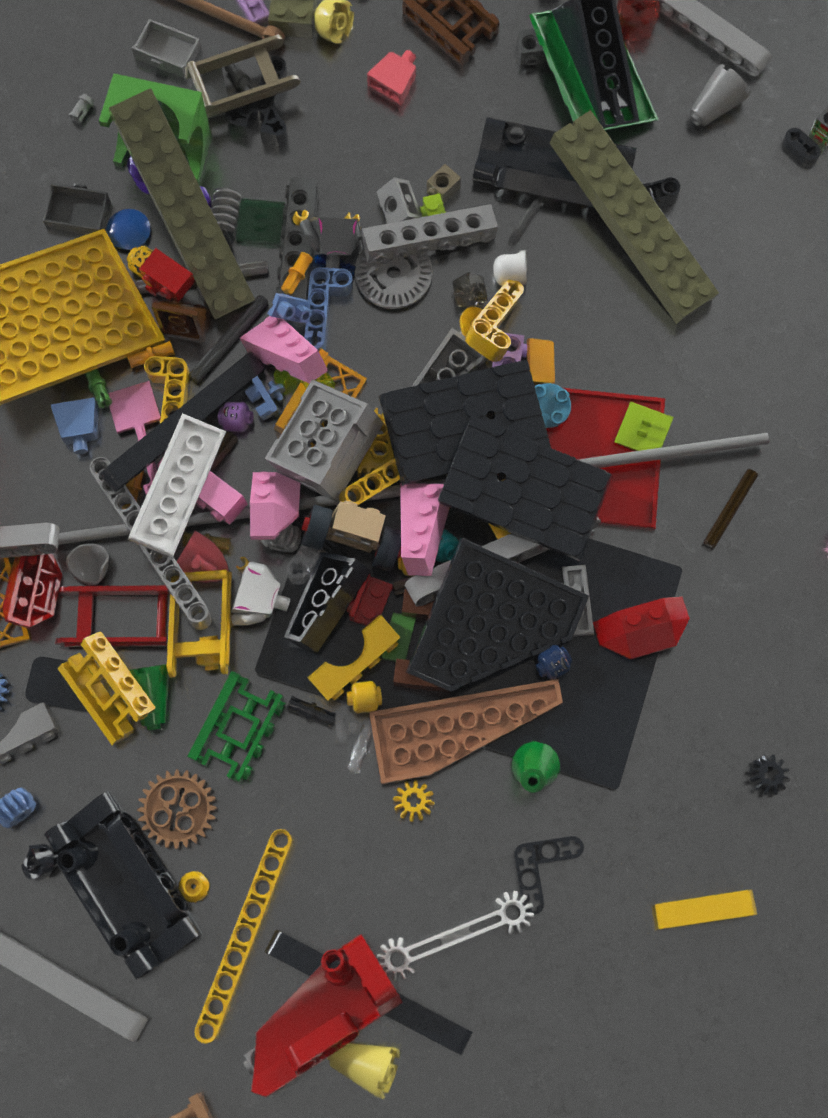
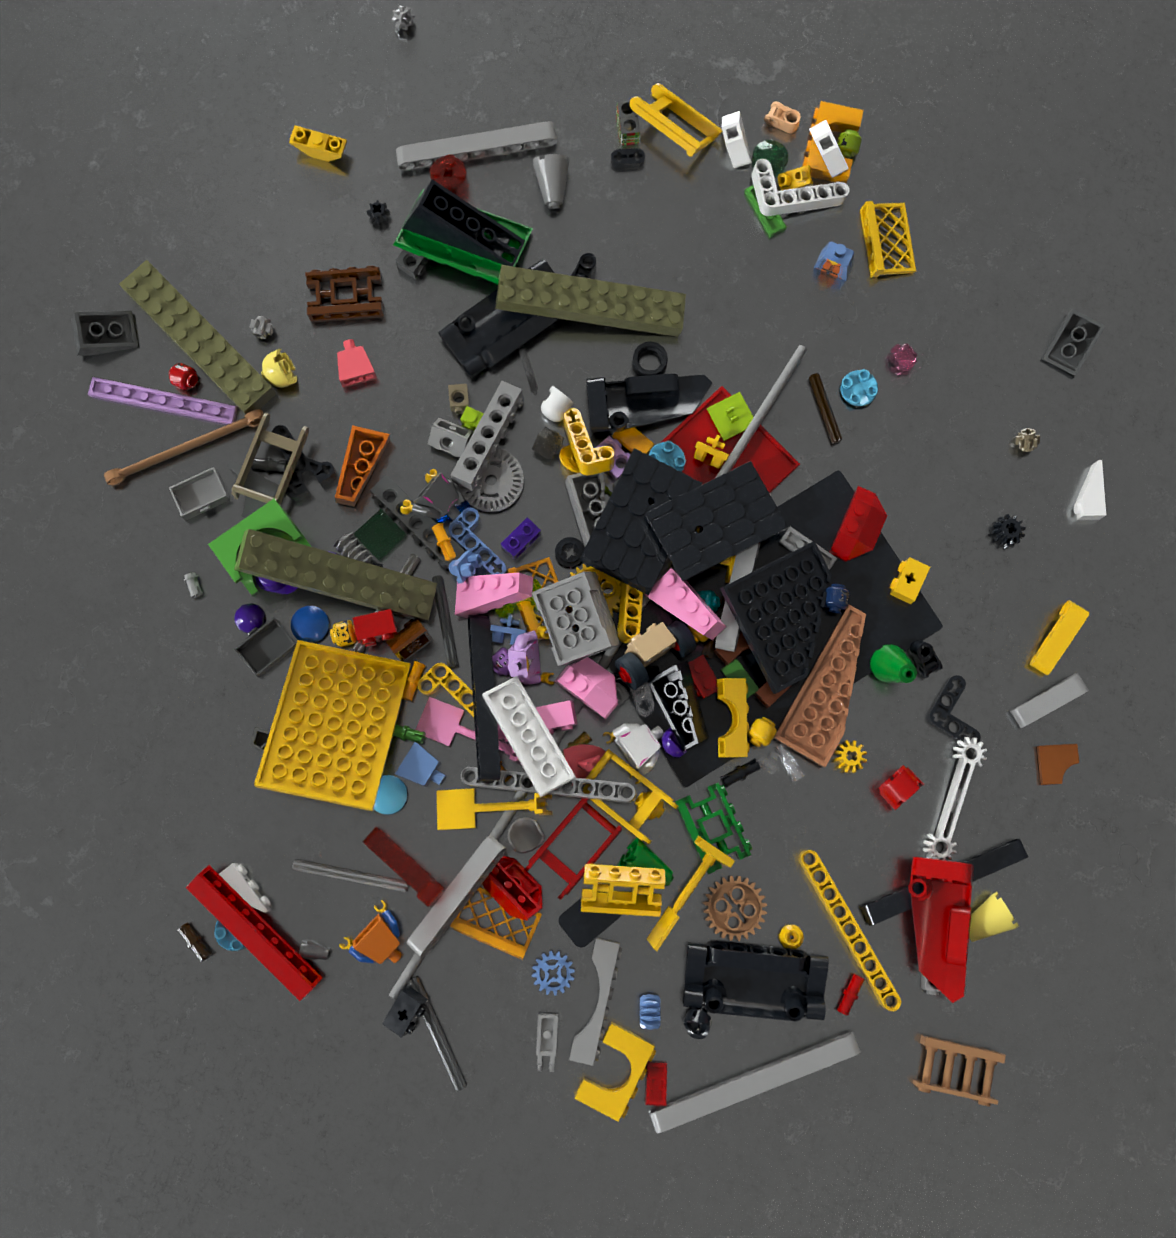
camera: 50 degrees left, 5 degrees up
none -> dark purple hair [234,603,265,633]
none -> orange wedge [335,425,390,507]
none -> medium azure dish [374,775,407,814]
none -> yellow piece [437,788,552,830]
none -> dark purple brick [501,517,542,561]
none -> lavender torso [508,626,554,685]
none -> black gear [555,537,585,568]
none -> black panel [586,374,712,433]
none -> black tyre [632,341,668,376]
none -> yellow piece [647,836,735,951]
none -> dark purple hair [662,728,687,757]
none -> yellow hips [694,435,729,469]
none -> red pin [837,973,865,1016]
none -> medium azure dish [840,369,878,406]
none -> red brick [878,765,924,810]
none -> yellow brick [889,557,930,604]
none -> black piece [910,640,943,678]
none -> light grey beam [1010,673,1089,728]
none -> dark orange tile [1037,744,1079,785]

